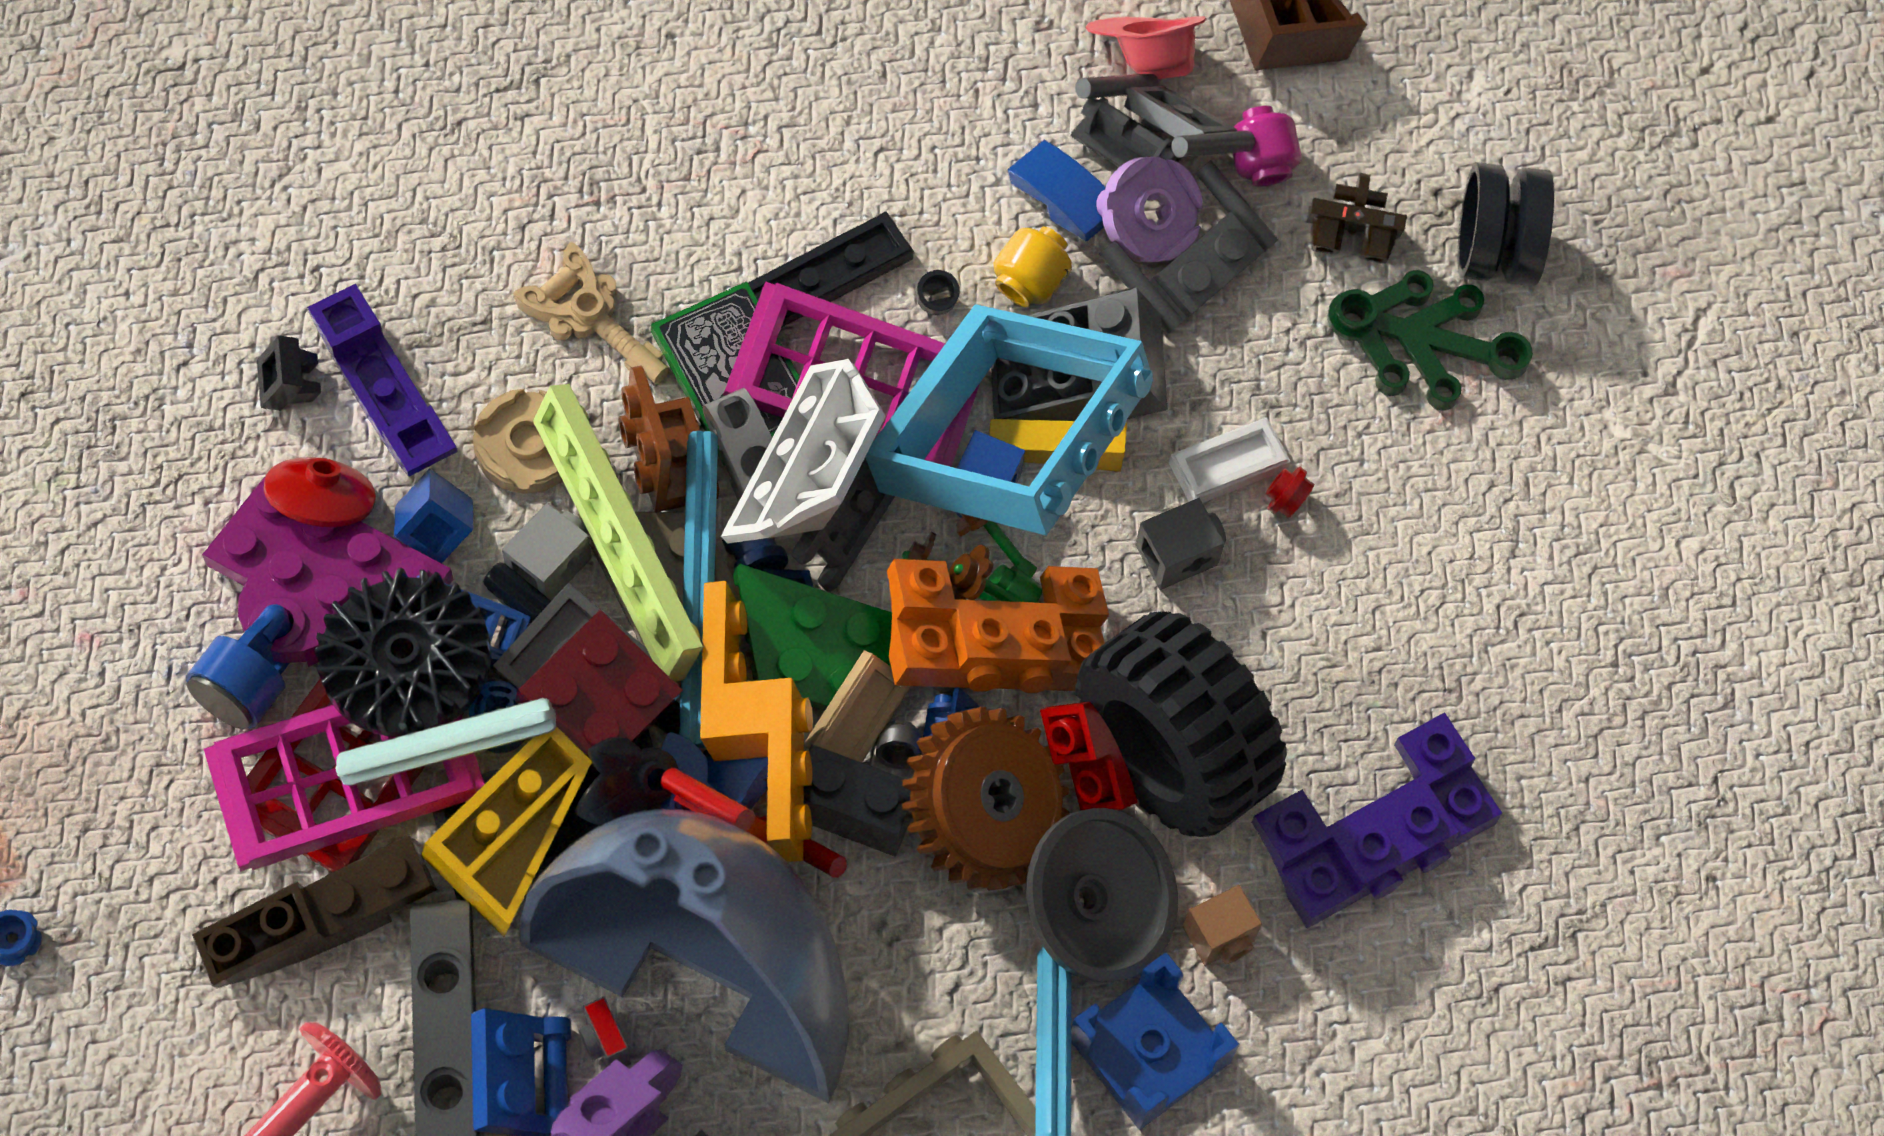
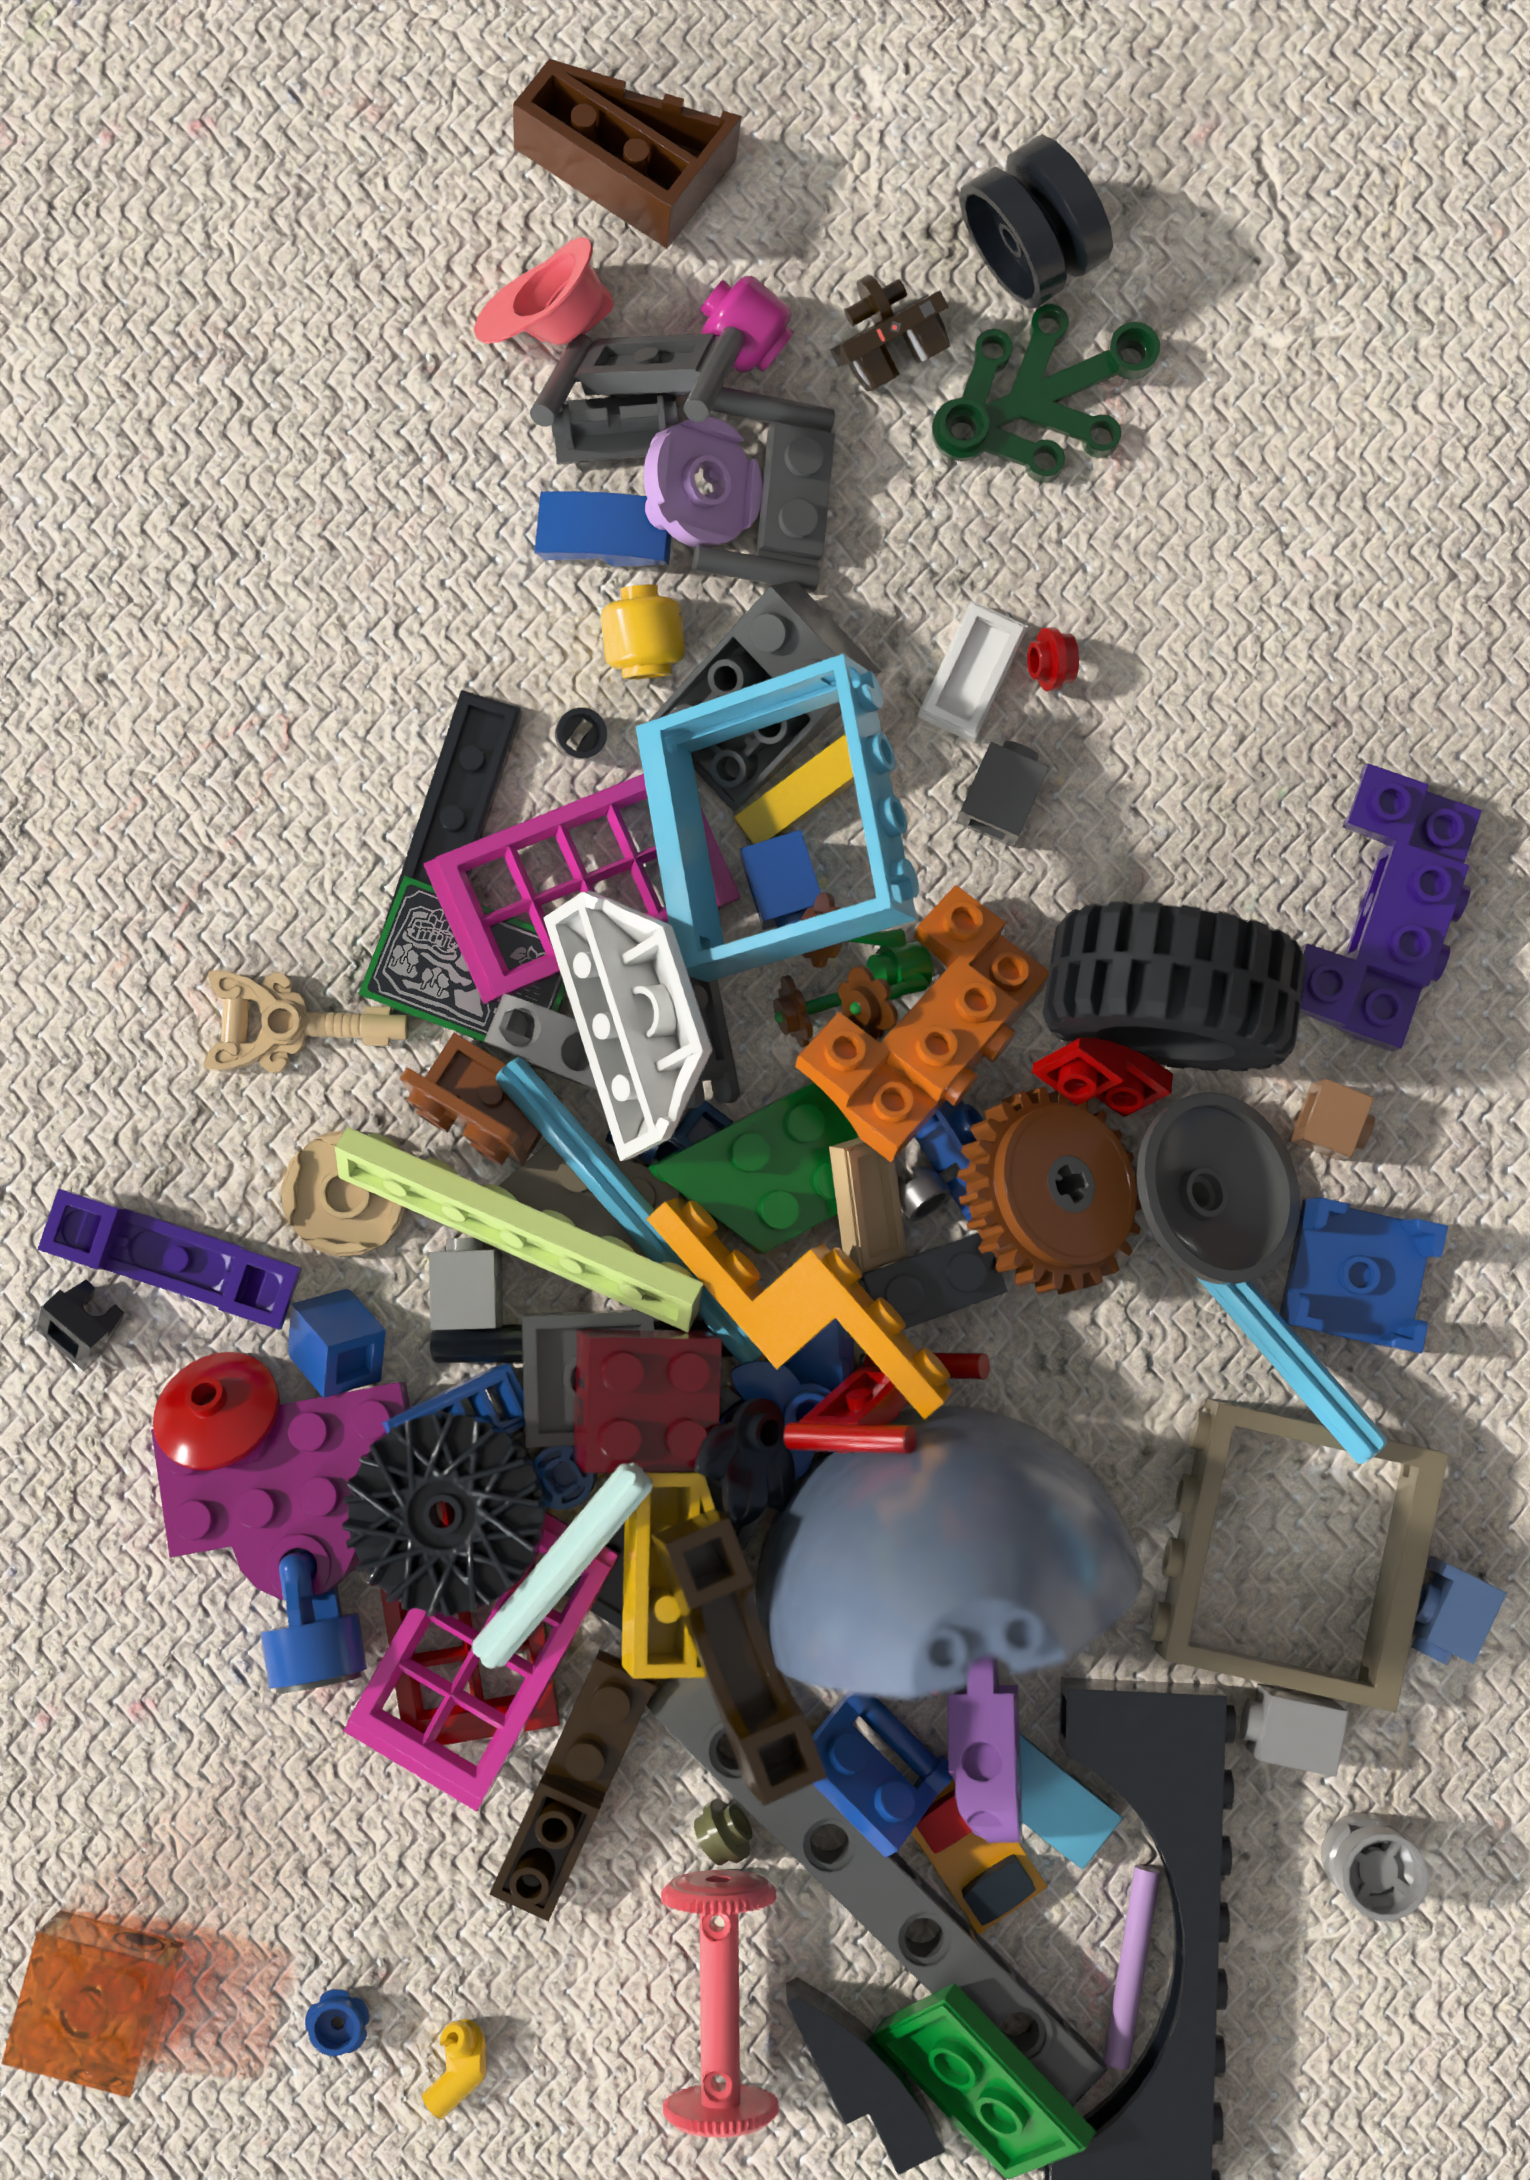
camera: 35 degrees left, 20 degrees up
none -> yellow arm [421,2019,487,2120]
none -> dark brown arch [652,1509,827,1806]
none -> olive plate [694,1799,753,1865]

